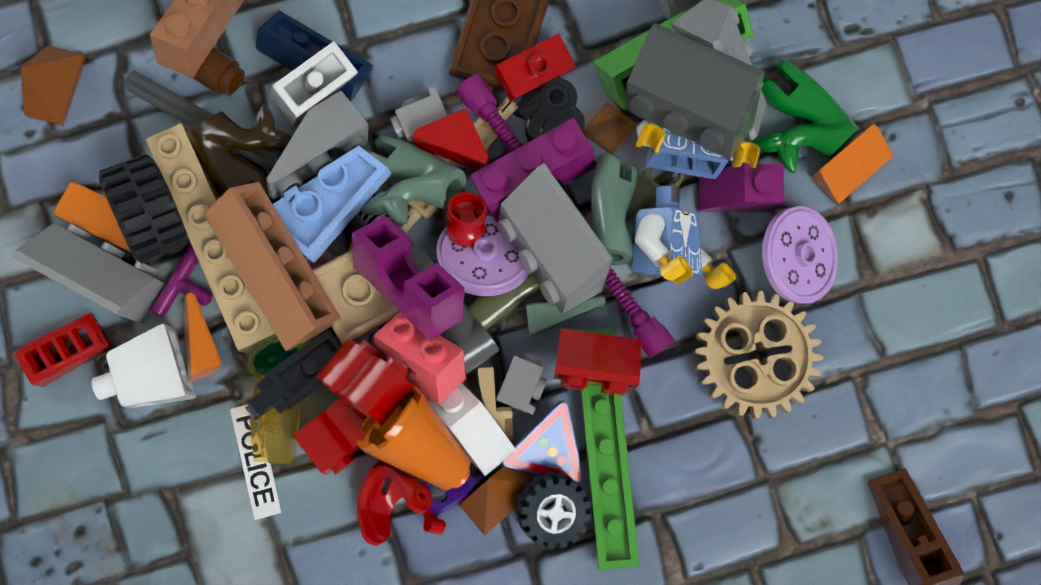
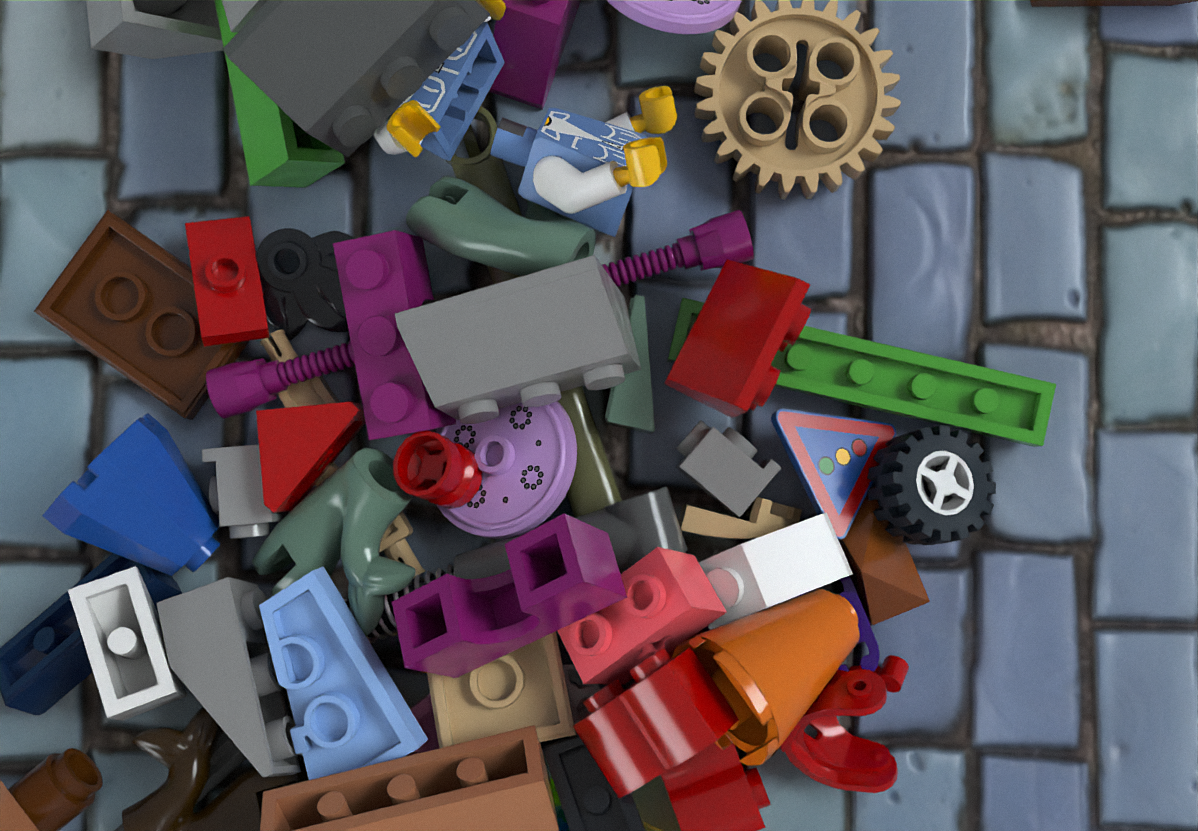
camera: 65 degrees left, 5 degrees up
clear orange tile [583,102,637,155] -> none
none -> blue cone [42,413,220,576]

